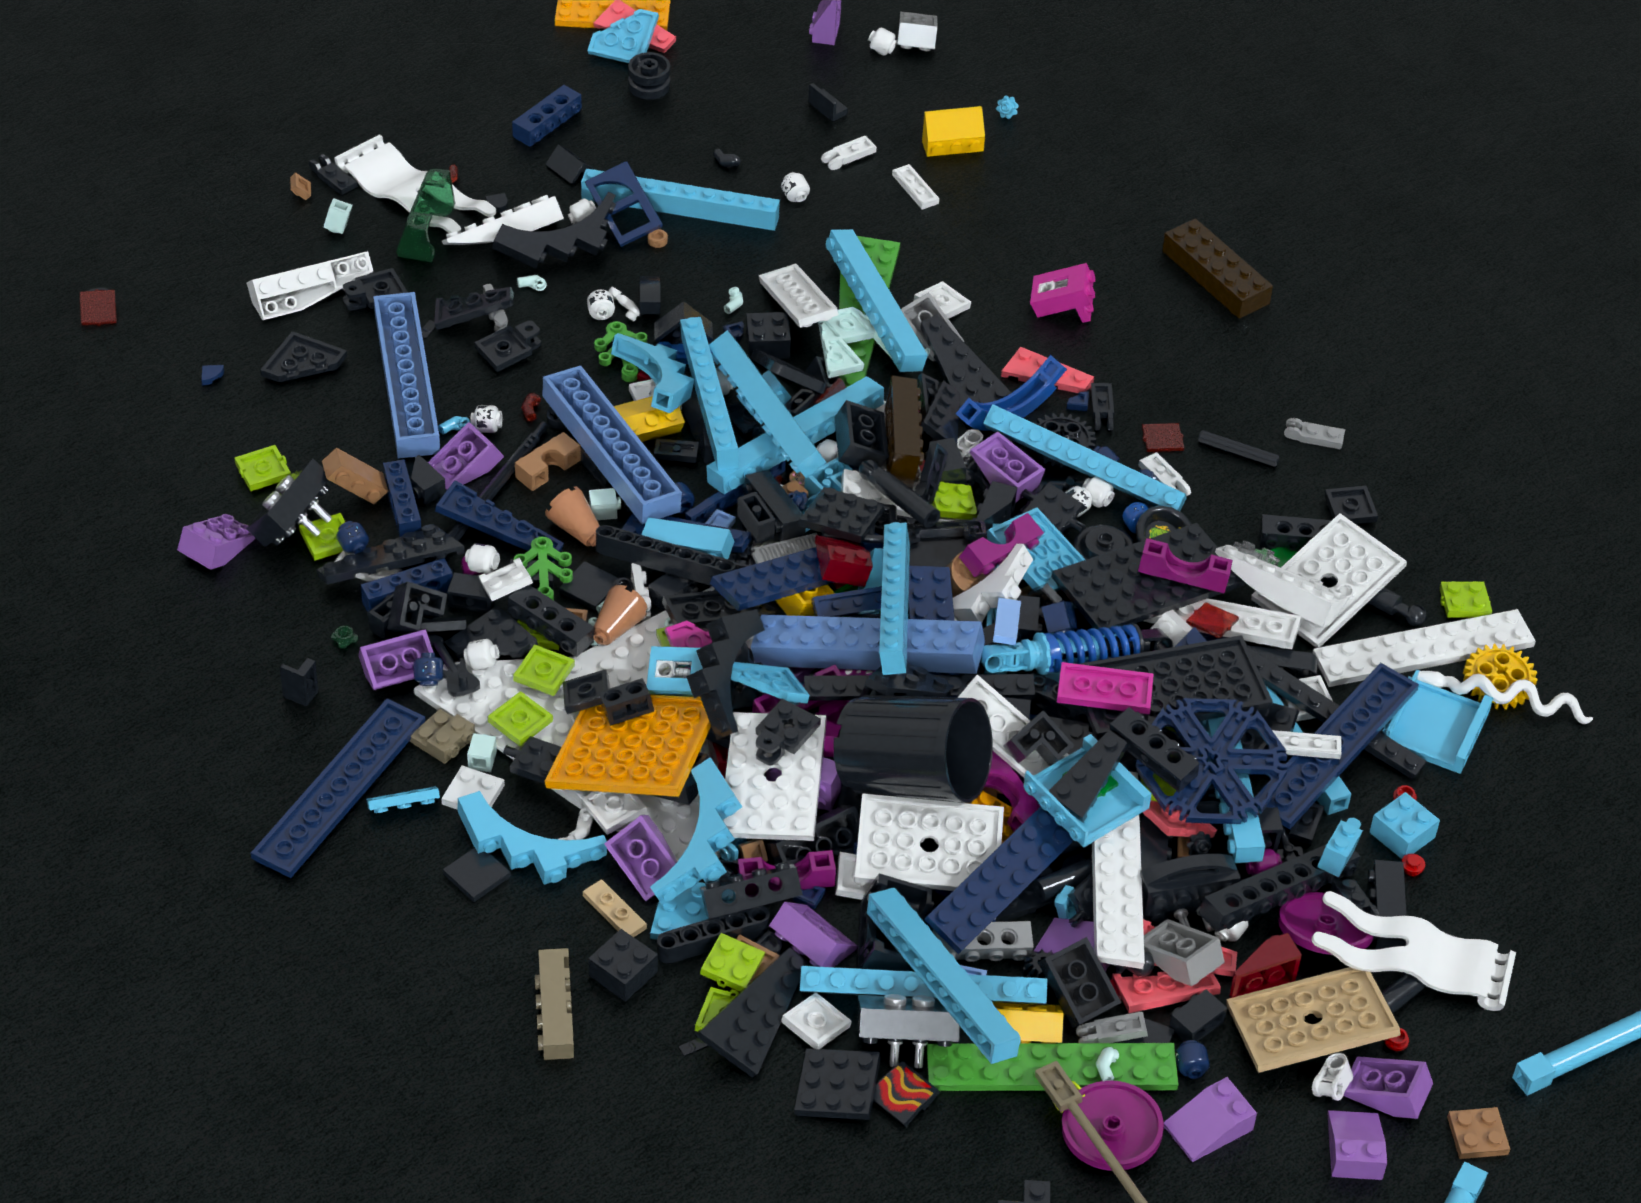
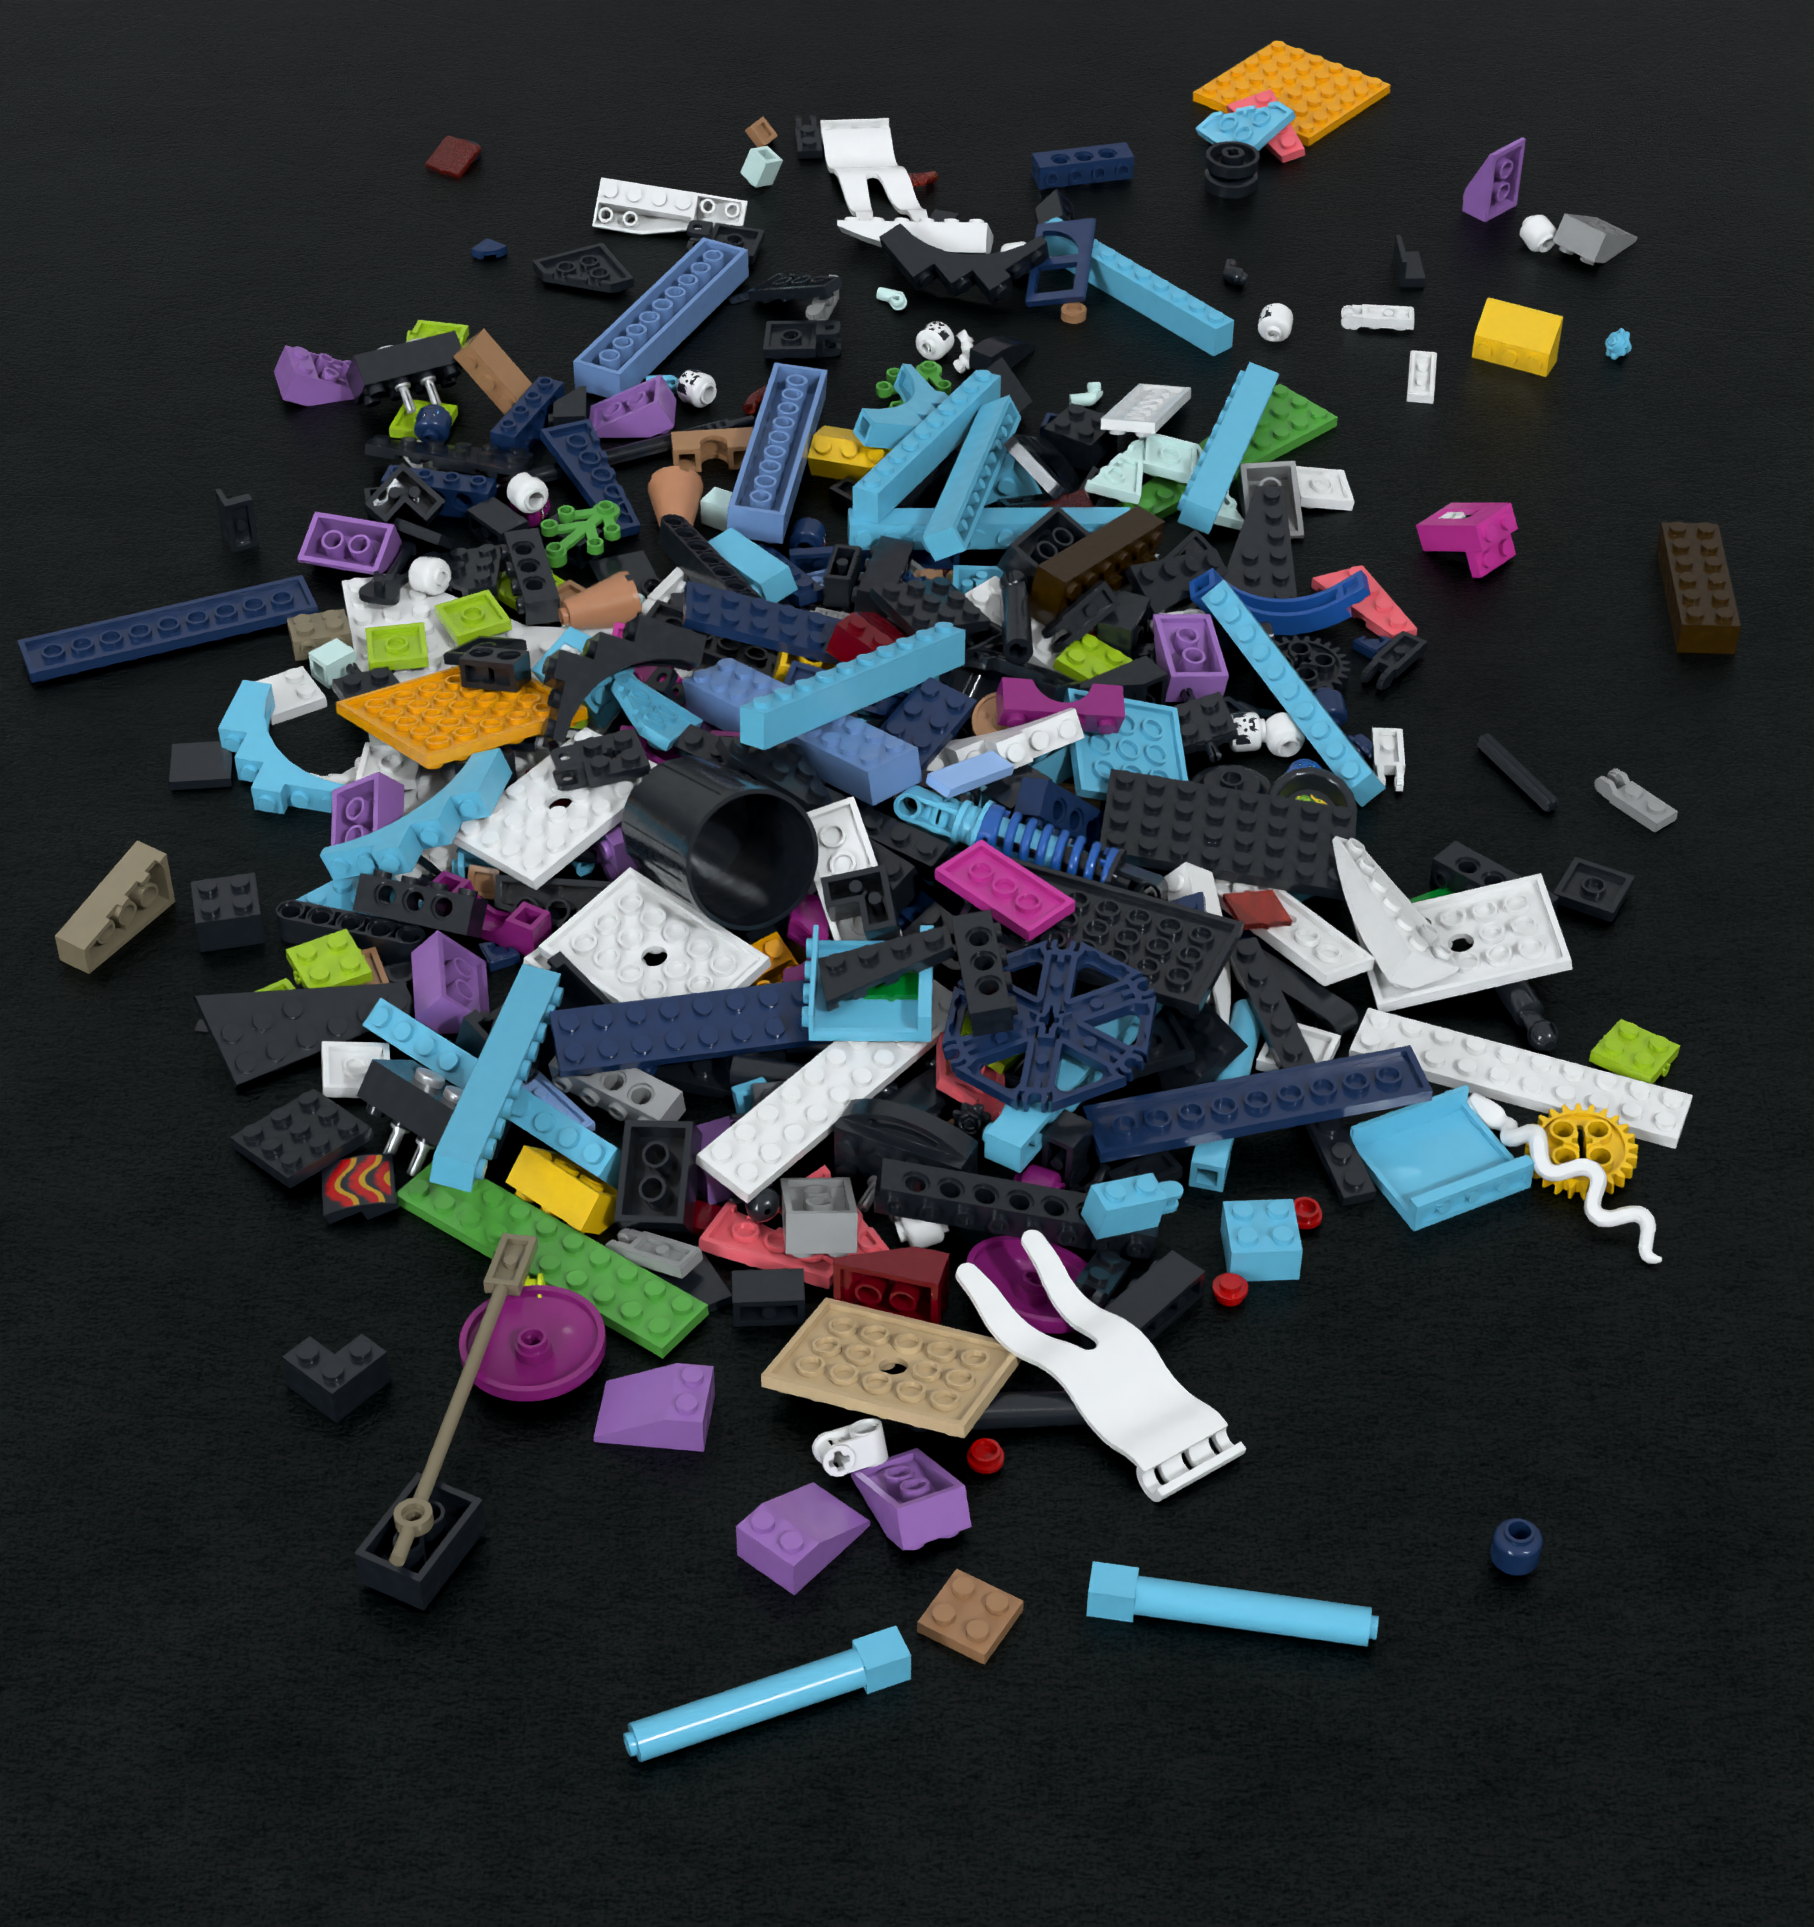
camera: 40 degrees right, 5 degrees down
clear green plate [331,626,358,648] -> none
medium azure plate [366,786,440,813] -> none
clear green windscreen [396,169,455,262] -> none
dark blue head [413,653,443,686] -> none
white plate [478,558,533,601] -> none
tan plate [583,879,647,937] -> none
black plate [1027,583,1062,607] -> none
light aqua arm [1096,1047,1119,1081] -> none
magenta arch [1138,538,1233,593] -> none
clear red piece [1142,423,1184,452] -> none
dark blue head [1175,1040,1210,1079] -> none
clear wing [1233,540,1280,566] -> none
white tile [1272,730,1341,759] -> none

